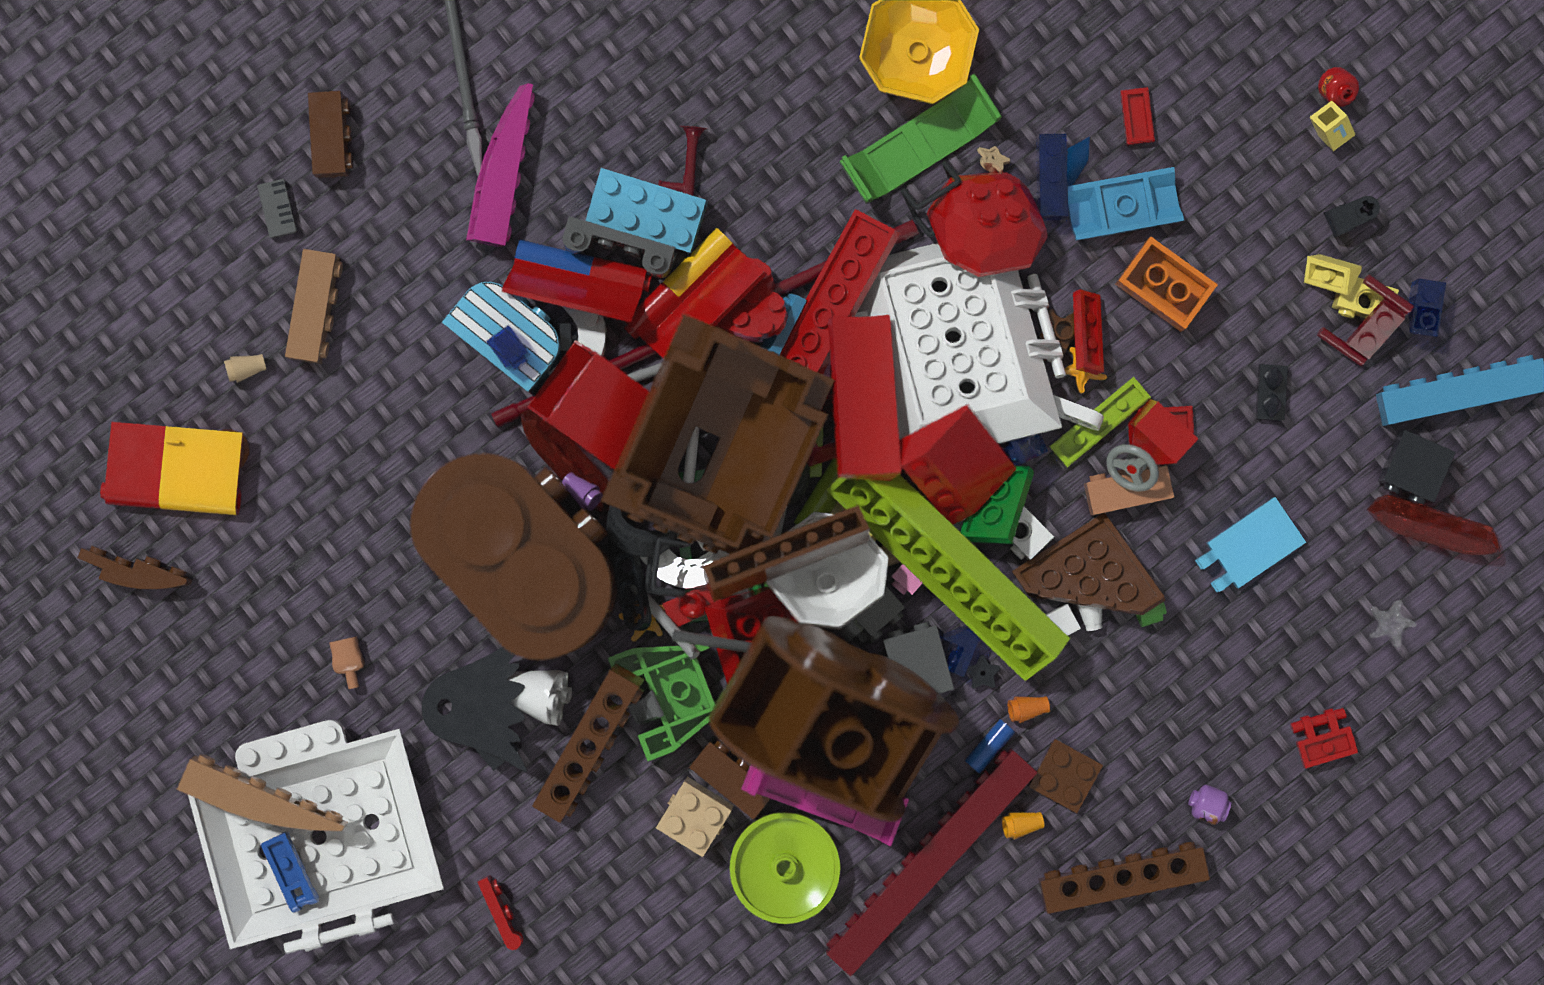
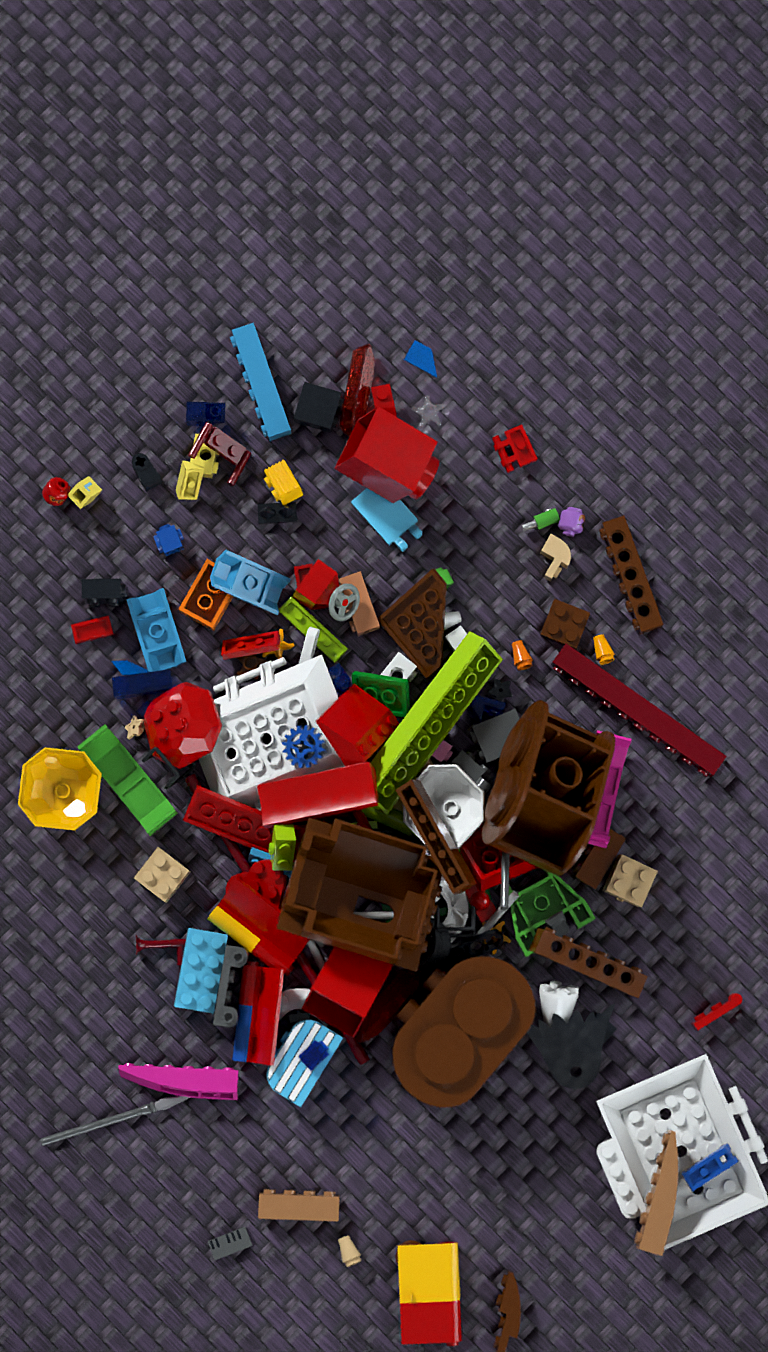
camera: 105 degrees left, 5 degrees down
reddish brown brick [308,91,353,178] -> none
nougat piece [329,636,365,689] -> none
medium lavender cone [562,472,603,511] -> none
lime dish [730,812,840,924] -> none
blue piece [964,719,1016,774] -> none
none -> black brick [82,579,128,608]
none -> tan brick [134,847,191,903]
none -> blue brick [153,524,184,556]
none -> dark azure piece [210,550,291,615]
none -> yellow brick [264,460,303,506]
none -> lime brick [269,825,296,871]
none -> blue gear [282,725,326,768]
none -> red container [334,406,440,503]
none -> red brick [371,384,397,417]
none -> clear blue sticker [404,340,437,377]
none -> bright green piece [522,508,560,531]
none -> tan brick [540,534,571,581]

